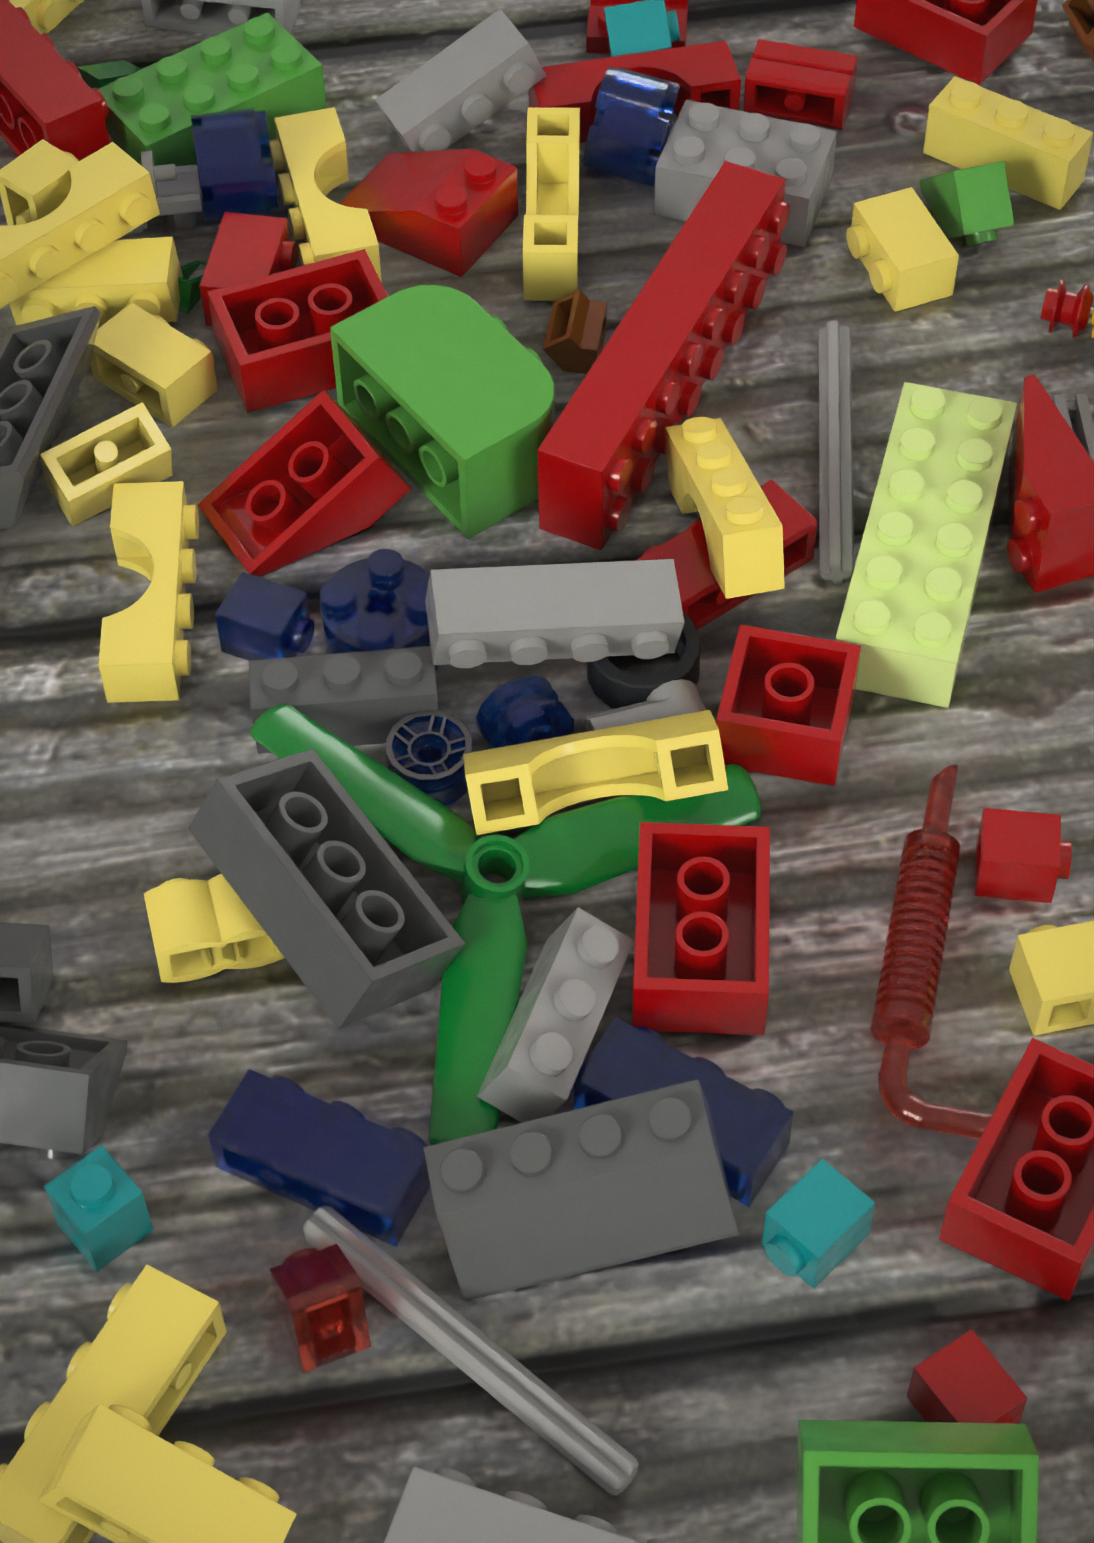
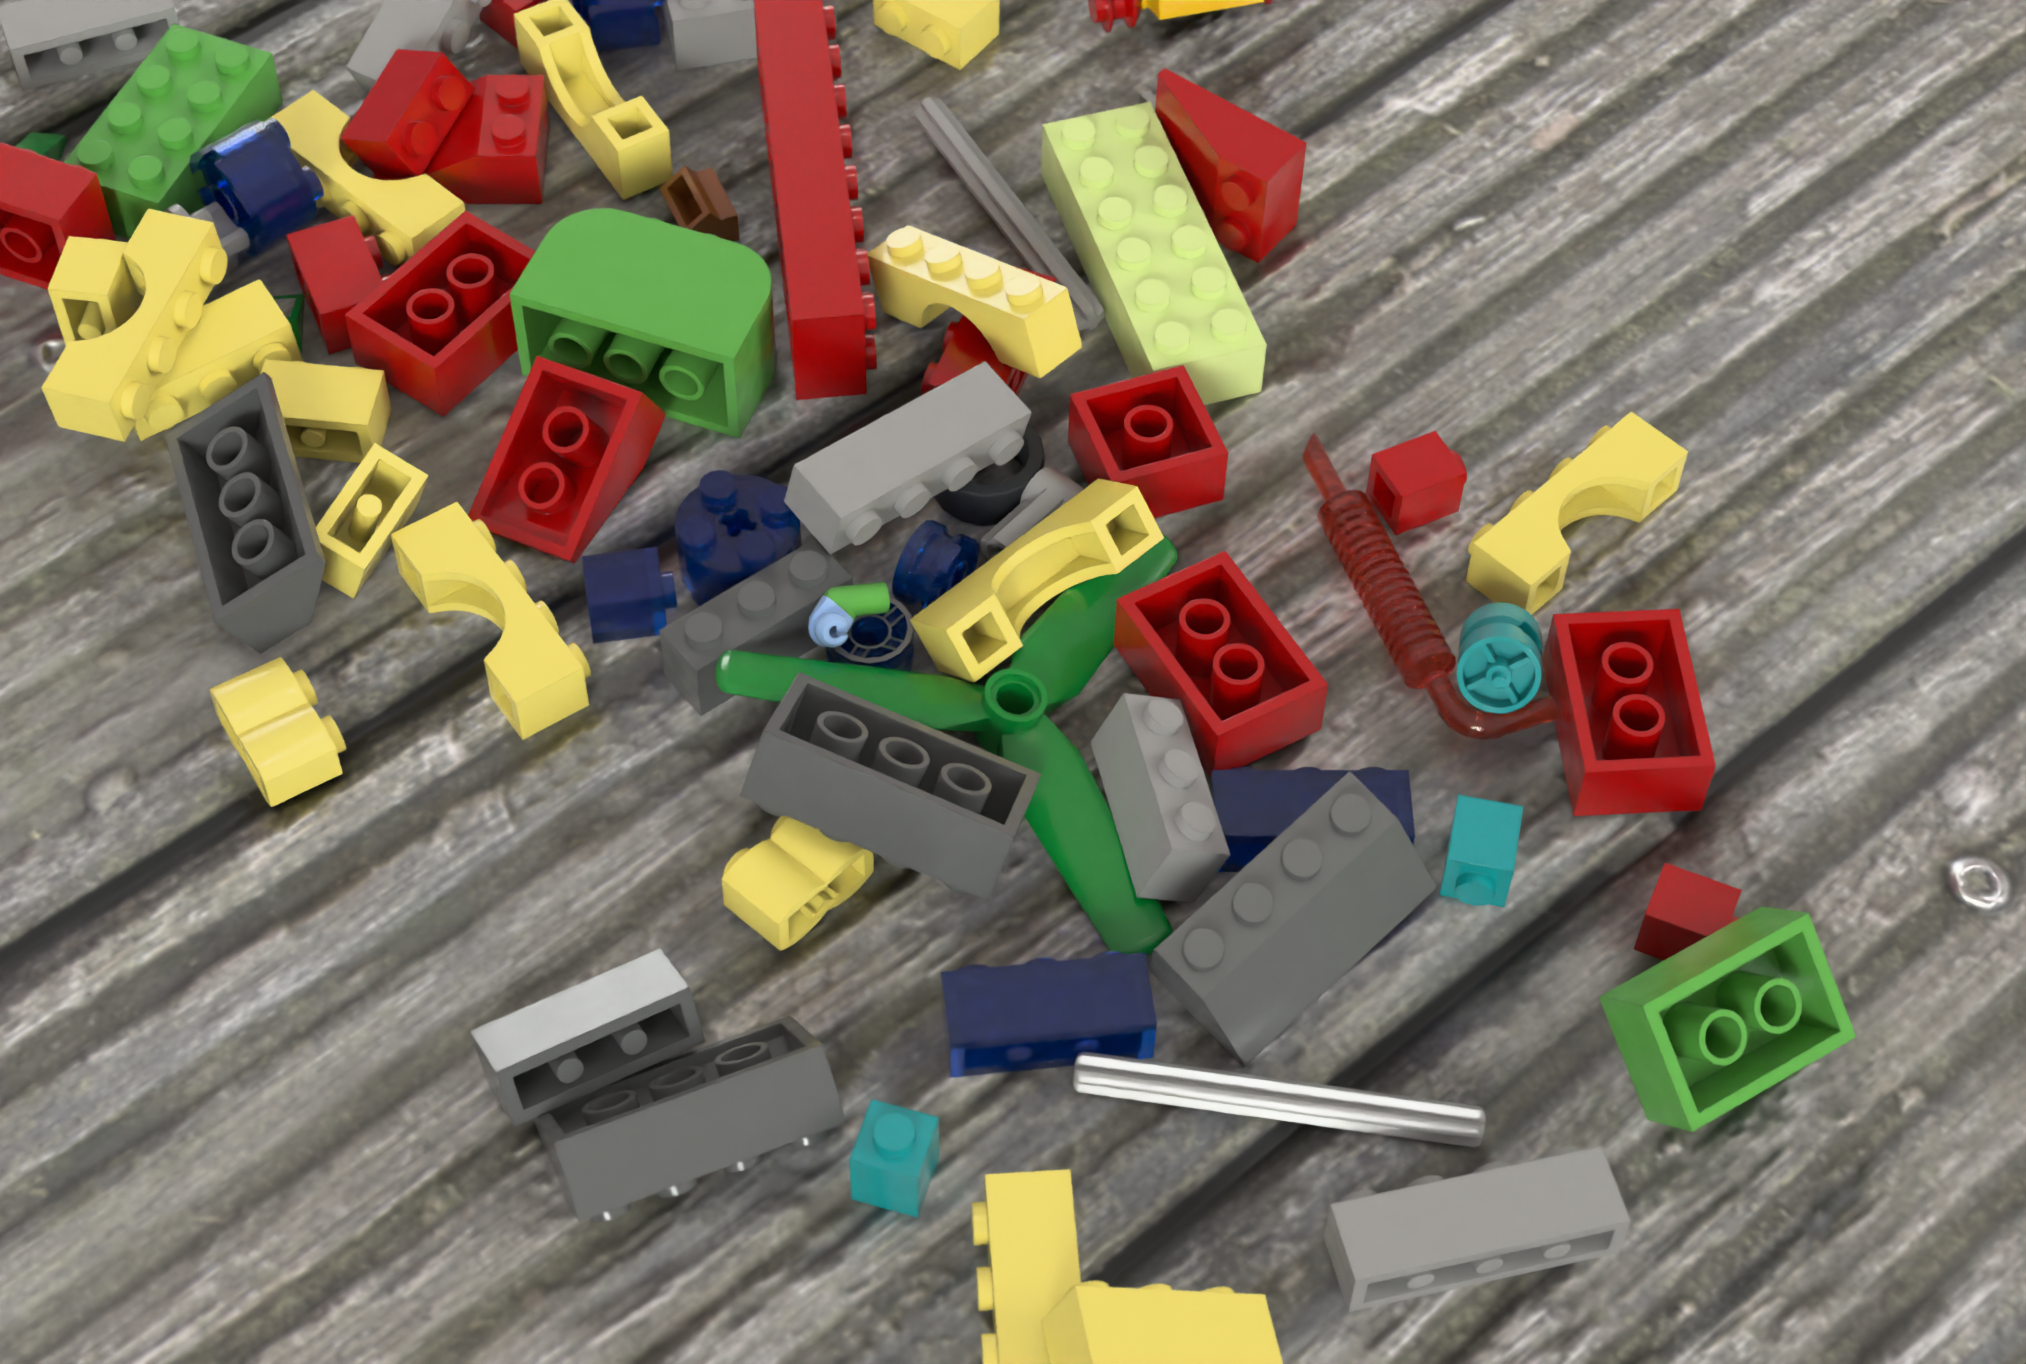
camera: 35 degrees left, 0 degrees up
clear red slope [269,1244,371,1373] -> none
none -> red brick [340,49,475,178]
none -> arm [808,582,890,648]
none -> teal wheel [1456,602,1542,714]

